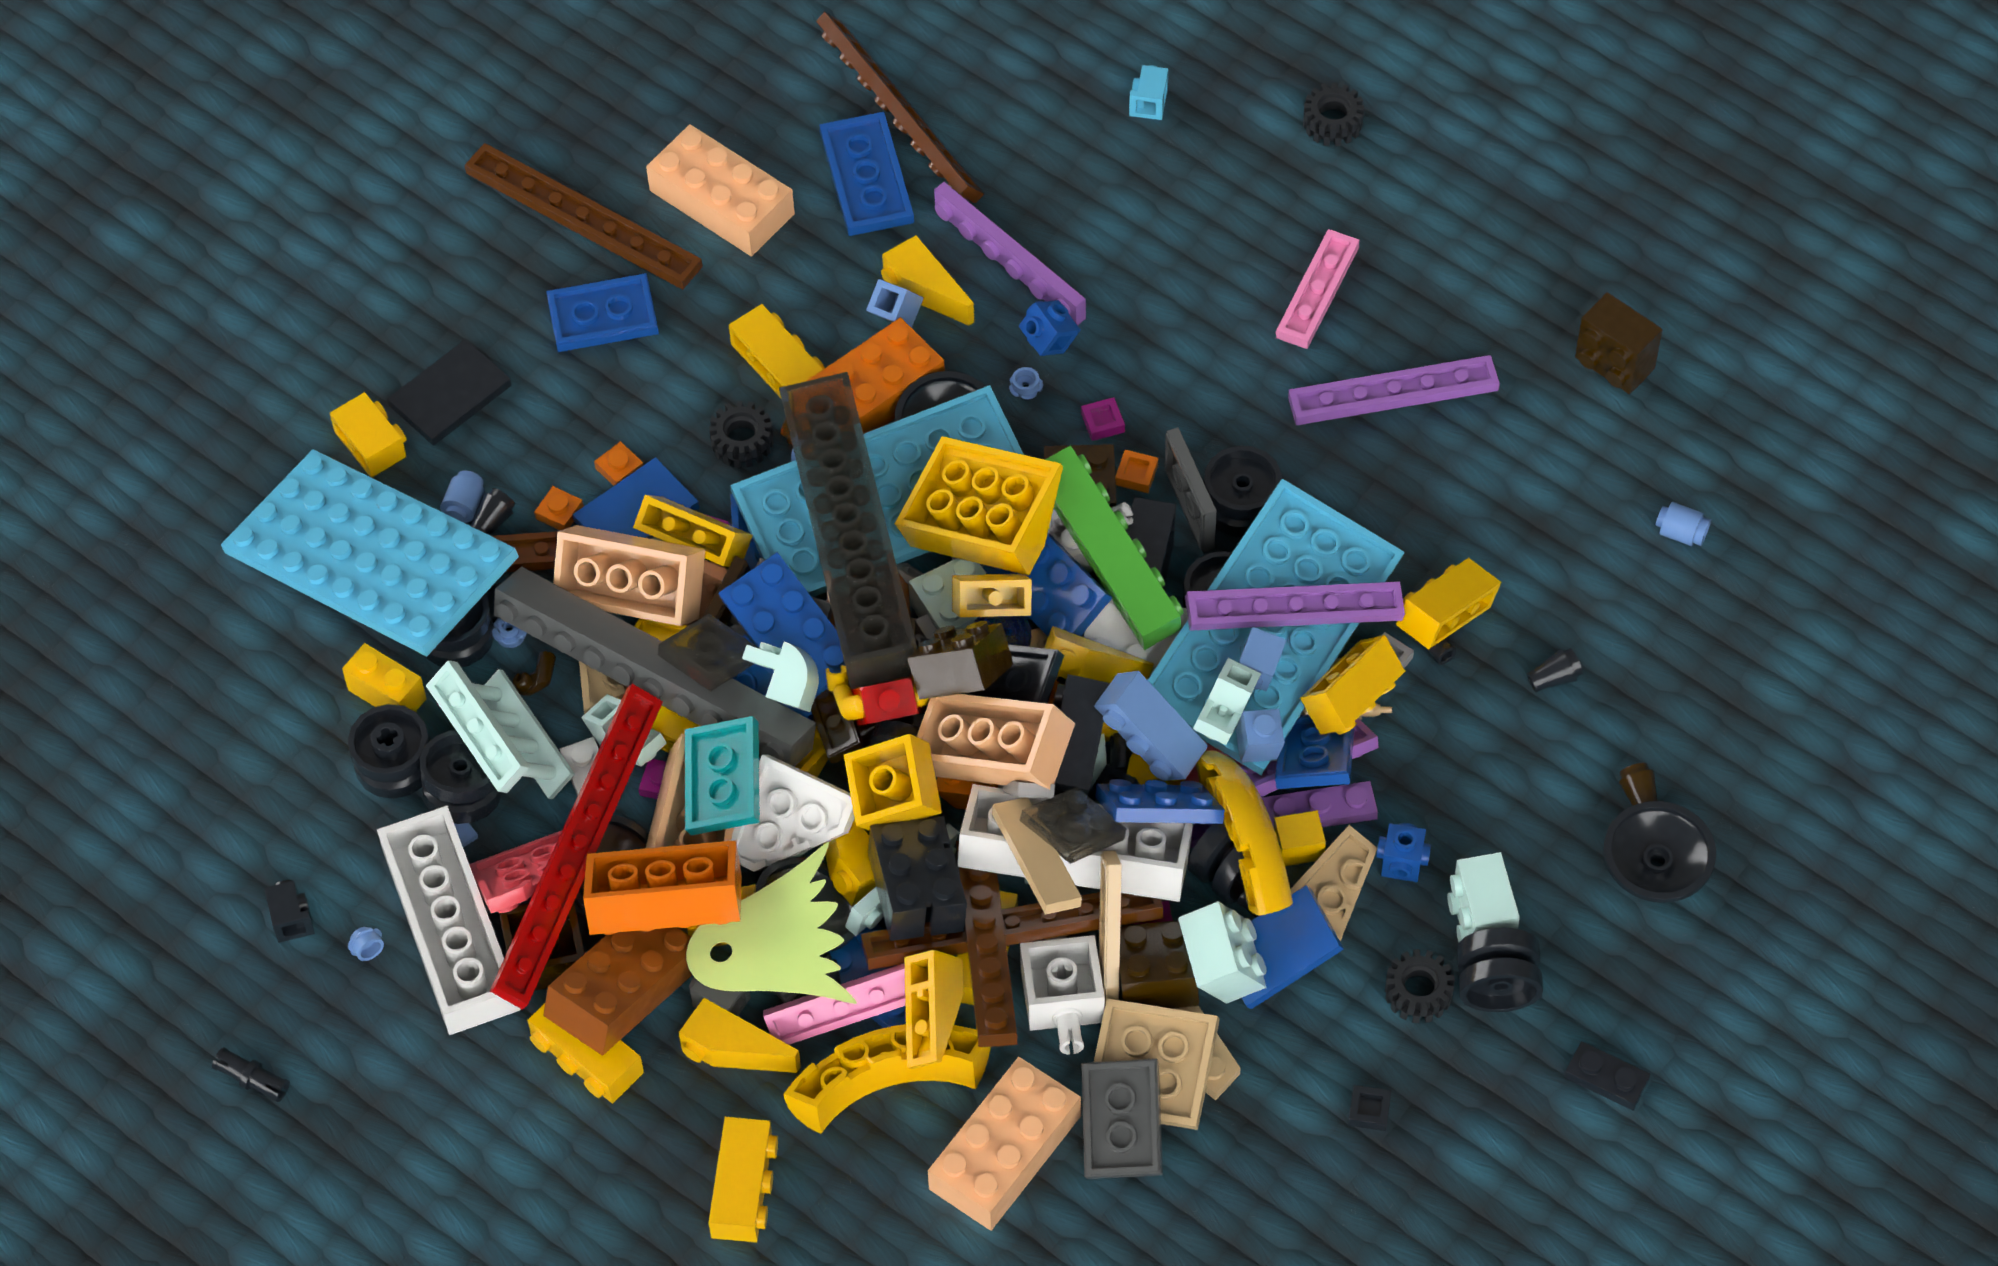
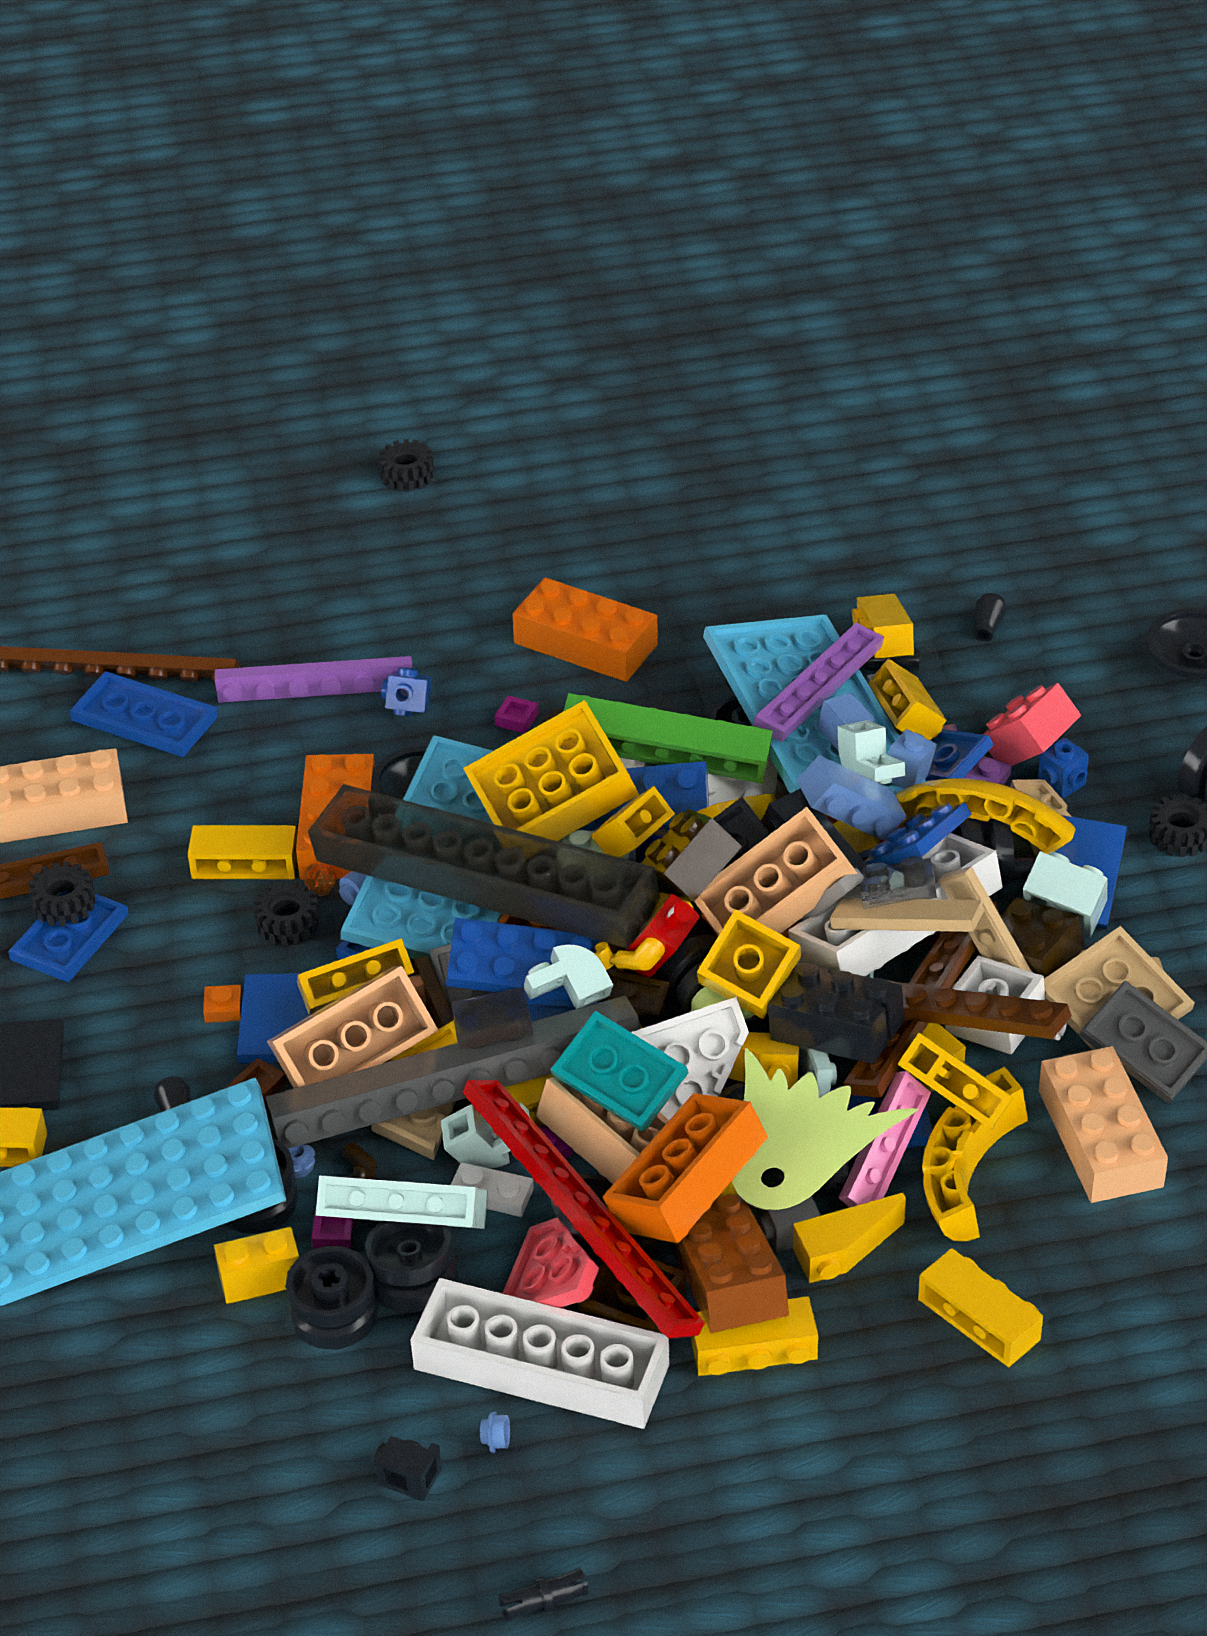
camera: 50 degrees left, 15 degrees down
medium blue brick [440,471,484,523] -> none
orange plate [534,486,584,531] -> none
medium blue brick [866,279,924,328] -> none
yellow slope [881,235,974,326] -> none
medium blue plate [1009,367,1043,400] -> none
medium azure brick [1129,65,1168,120] -> none
dark grey tile [1165,427,1217,553] -> none
black wheel [1204,446,1282,537] -> none
bright pink plate [1276,229,1360,349] -> none
medium lavender plate [1288,355,1499,425] -> none
light aqua brick [1447,852,1520,942] -> none
dark brown brick [1575,292,1663,394] -> none
dark brown cone [1619,763,1657,805] -> none
medium blue brick [1655,502,1711,546] -> none
none -> black tyre [29,862,96,926]
none -> orange brick [512,577,658,682]
none -> coral brick [982,683,1081,766]

